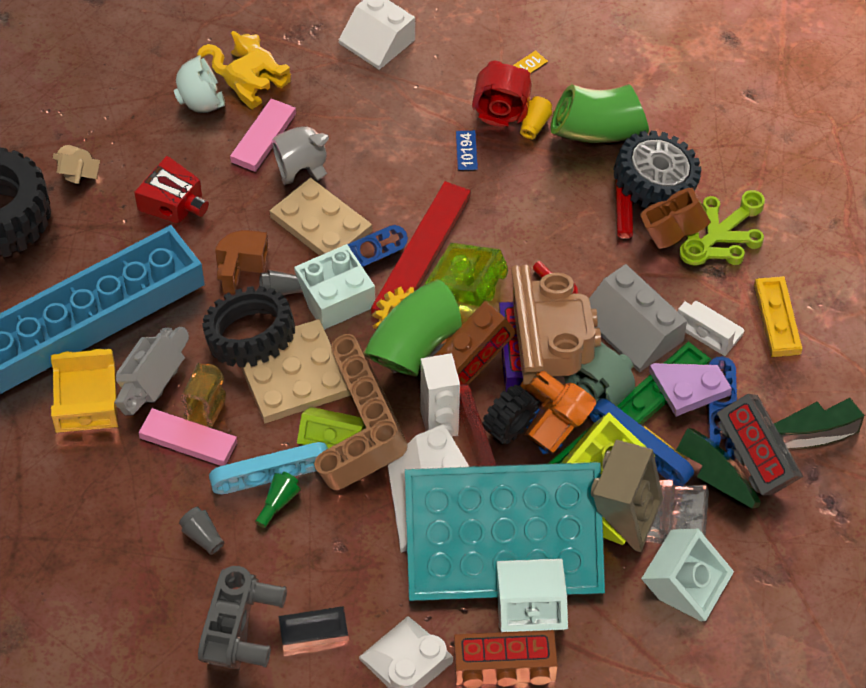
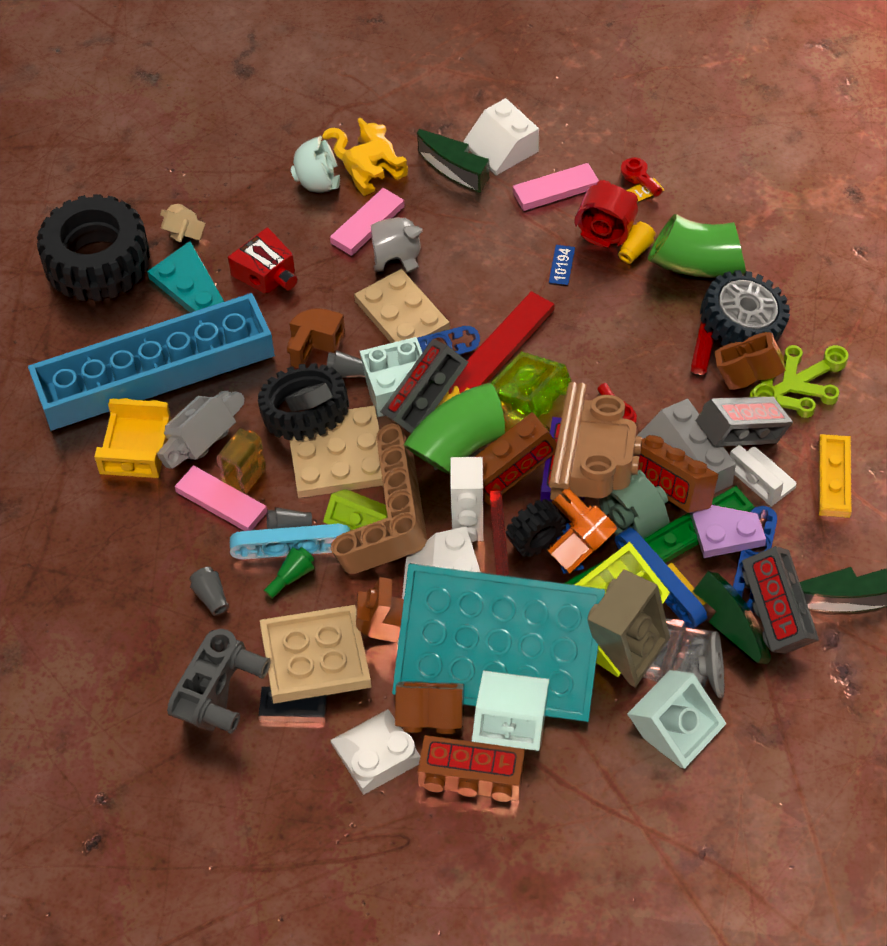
camera: 15 degrees right, 0 degrees up
none -> teal wing [147,241,224,313]
none -> tan plate [260,605,371,704]
none -> dark grey cone [267,507,312,529]
none -> dark grey beam [285,383,333,412]
none -> dark orange brick [356,577,404,643]
none -> dark grey brick [380,339,469,433]
none -> dark orange brick [395,681,464,734]
none -> dark green slope [417,129,489,193]
none -> bright pink tile [513,163,599,211]
none -> red plate [621,157,663,197]
none -> dark orange brick [634,435,719,513]
none -> dark grey brick [695,396,793,447]
none -> light grey dish [699,632,724,698]

